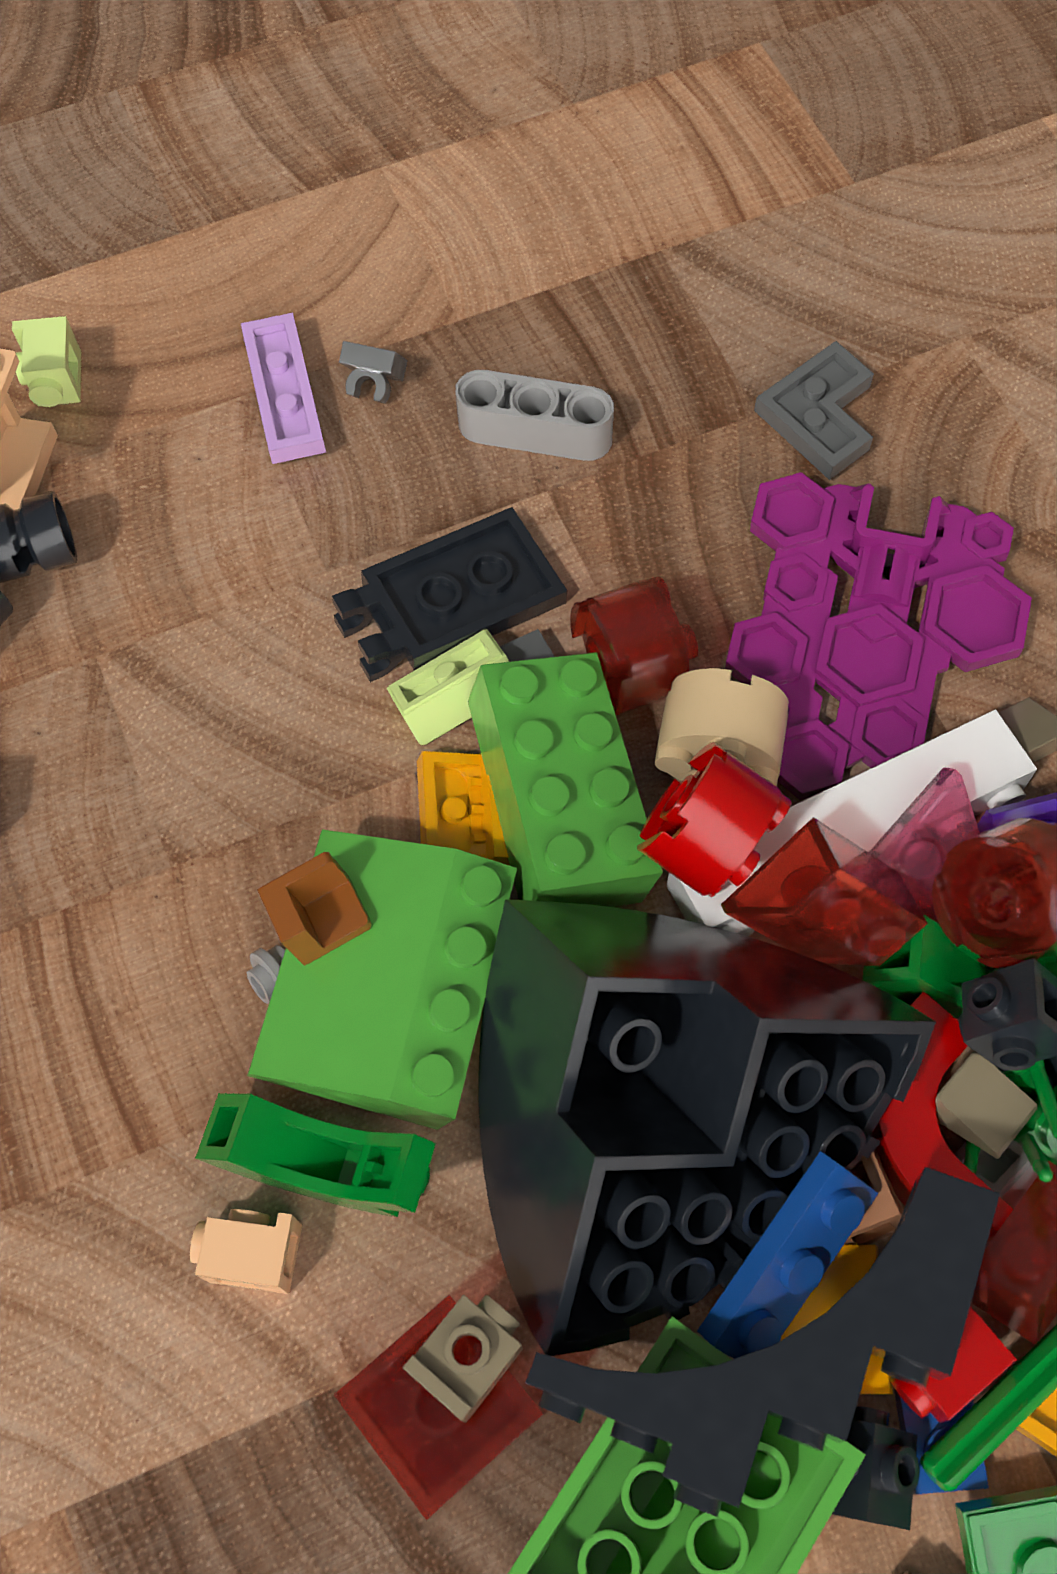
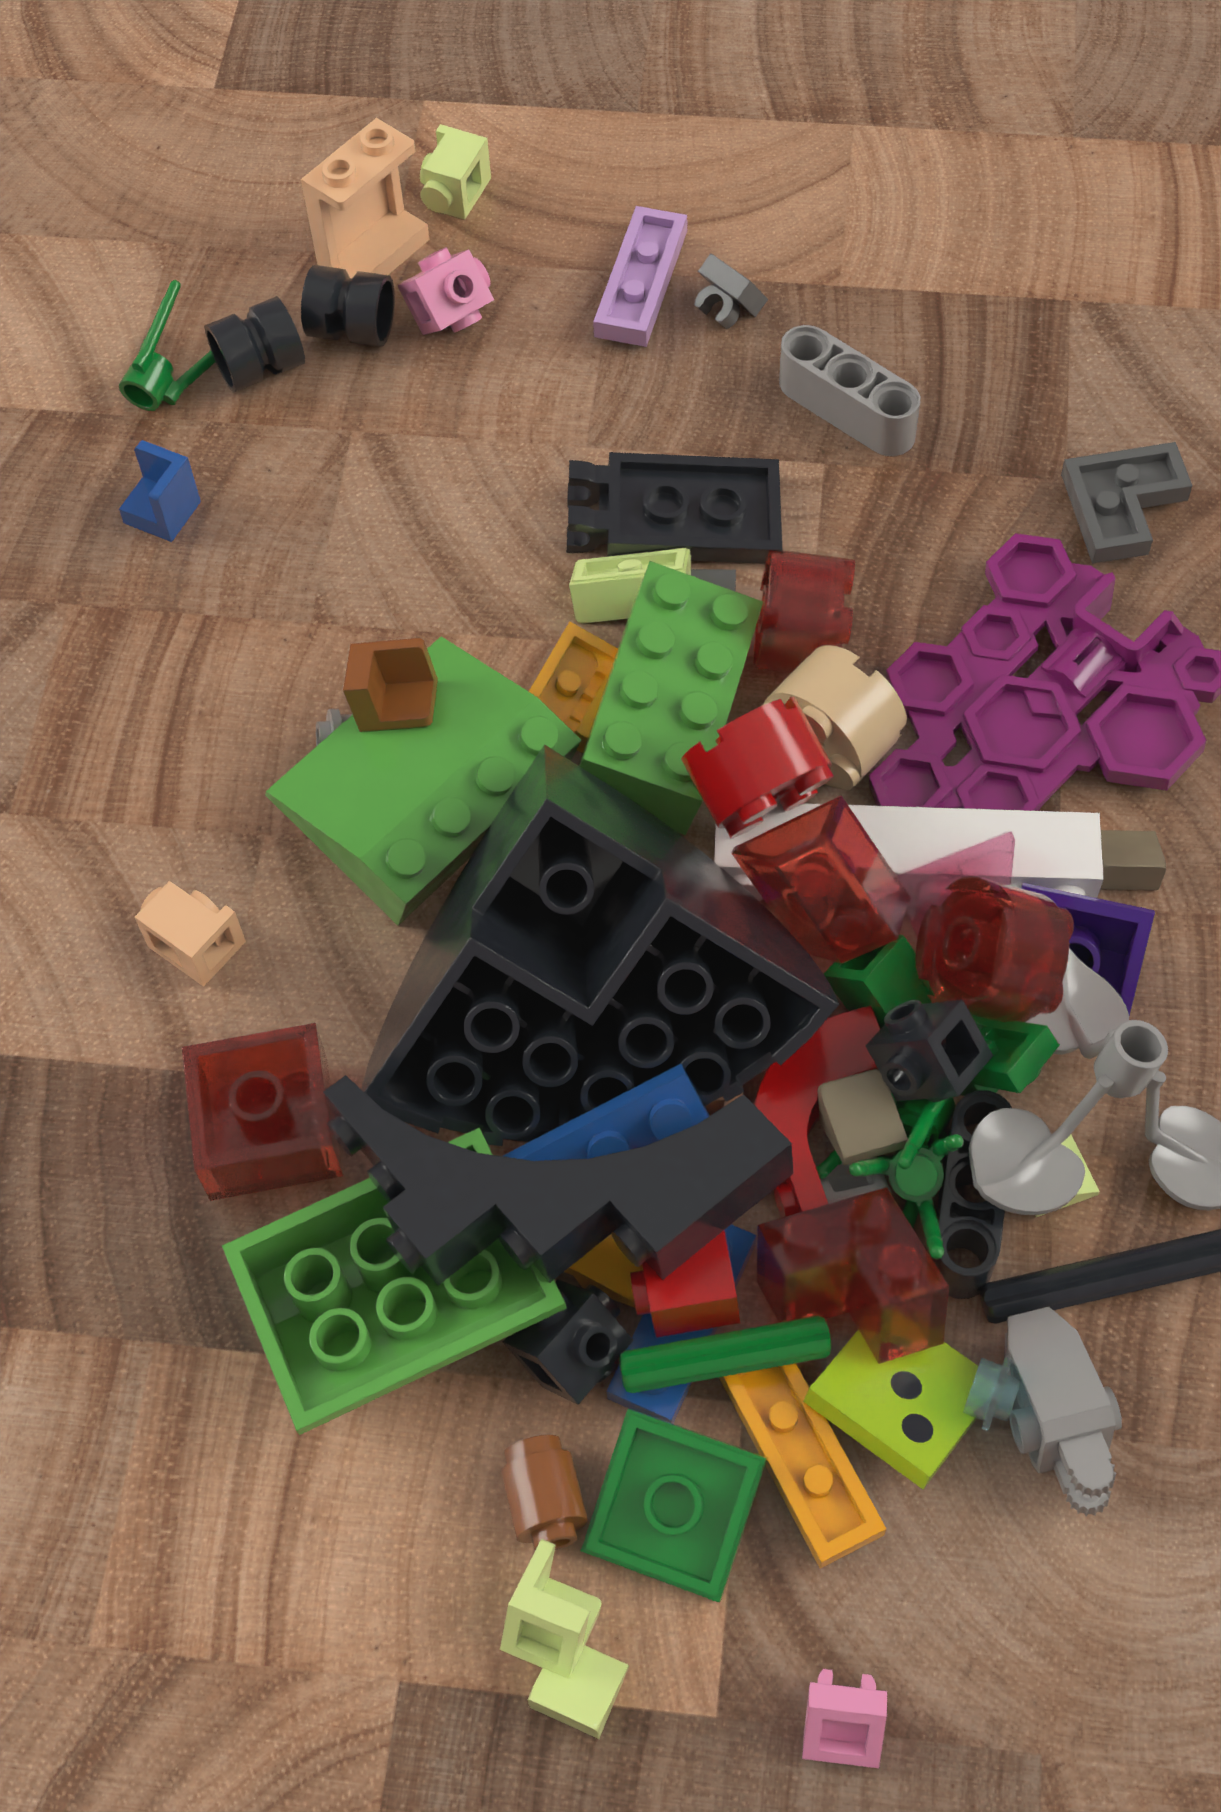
camera: 30 degrees right, 5 degrees down
green arch [195,1093,436,1217] -> none
dark tan brick [403,1294,523,1423] -> none
none -> bright pink brick [397,247,494,335]

